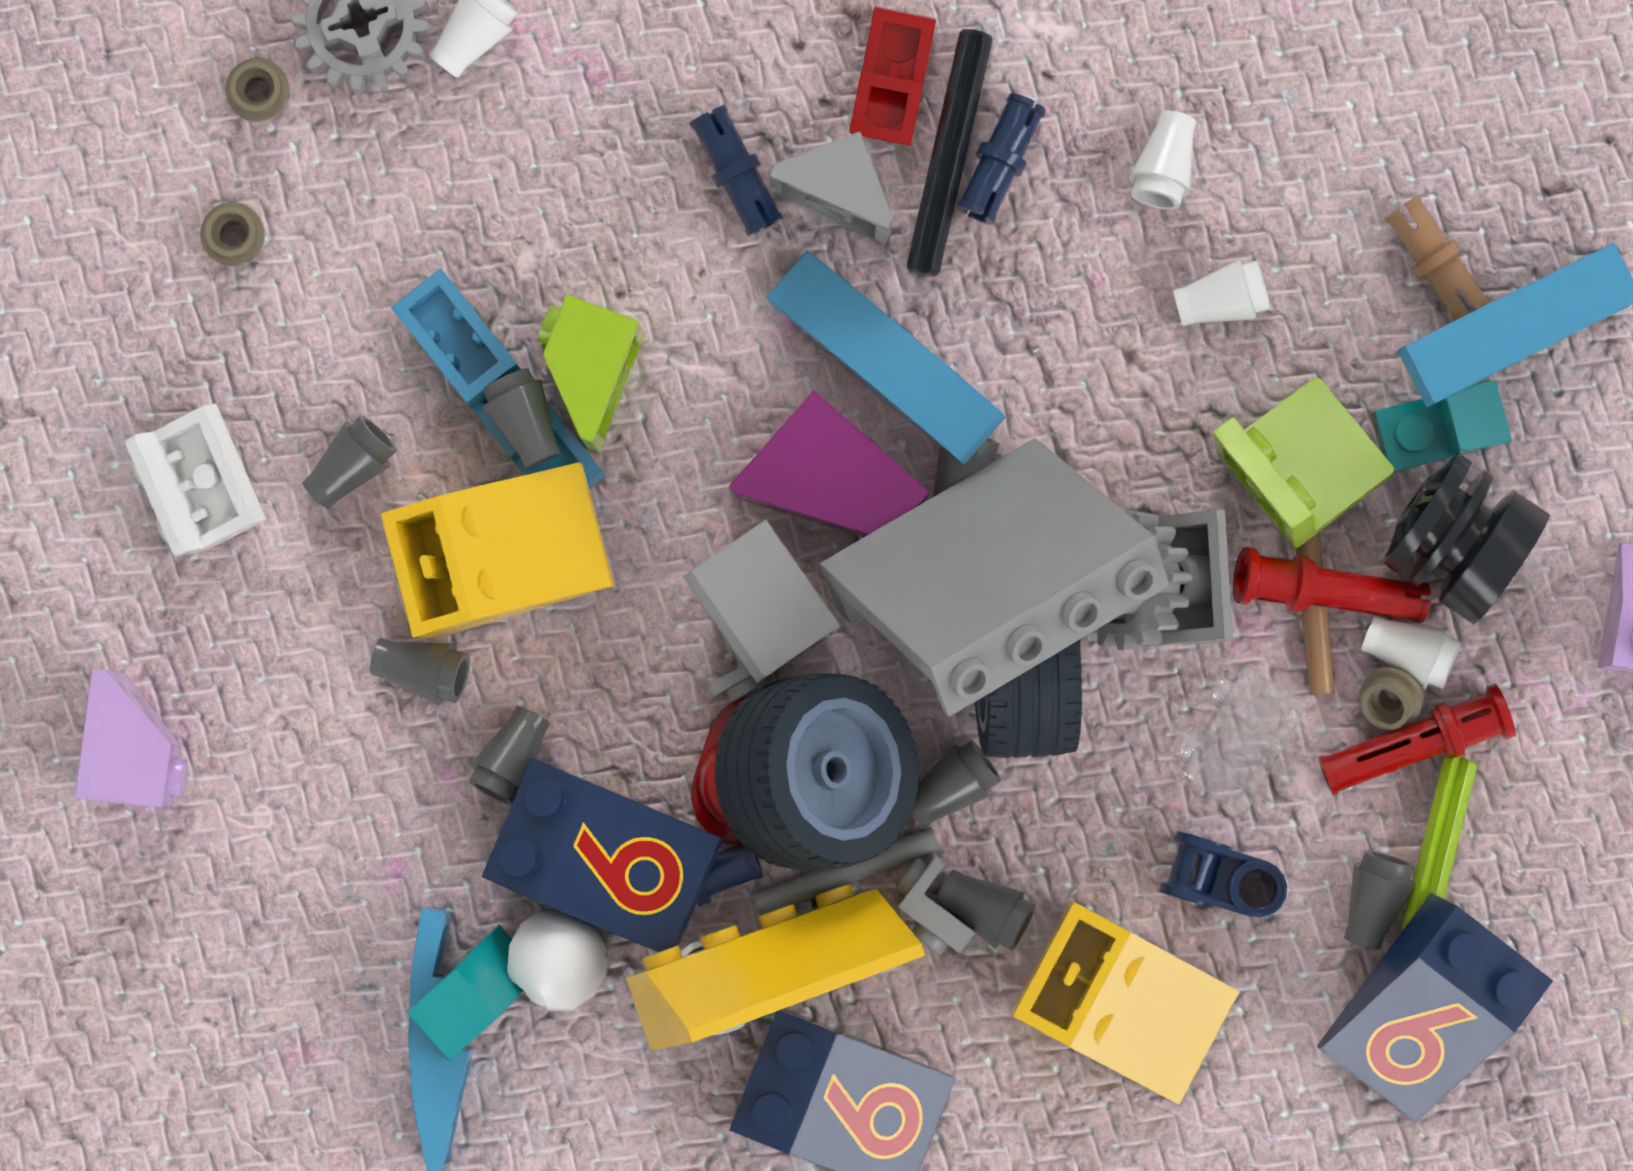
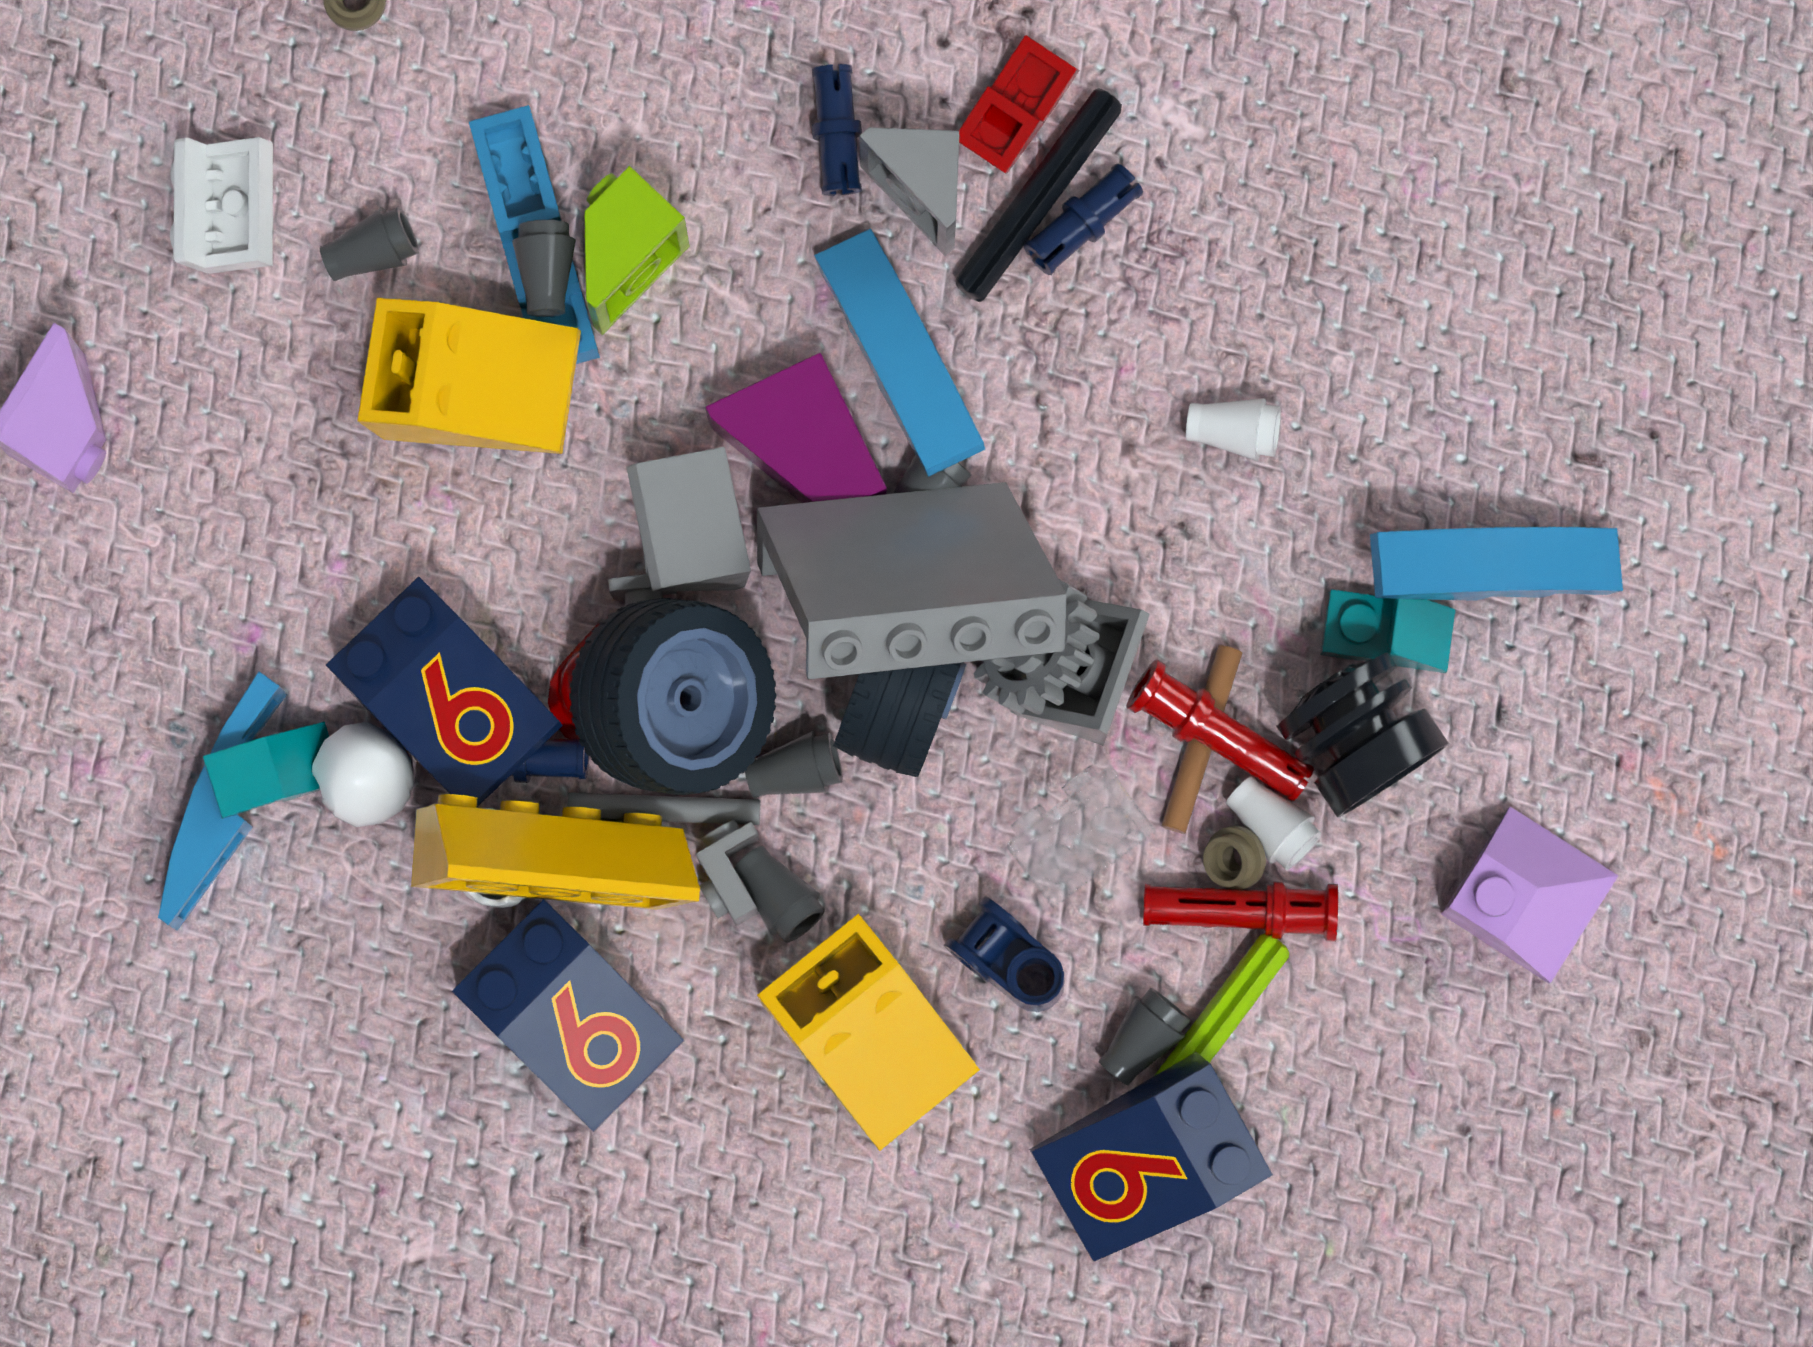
camera: 20 degrees right, 5 degrees down
dark grey cone [370,638,470,705] -> none
dark grey cone [468,706,550,806] -> none
white cone [1129,110,1196,210] -> none
lime bracket [1213,377,1394,550] -> none
medium nougat pin [1384,195,1490,321] -> none

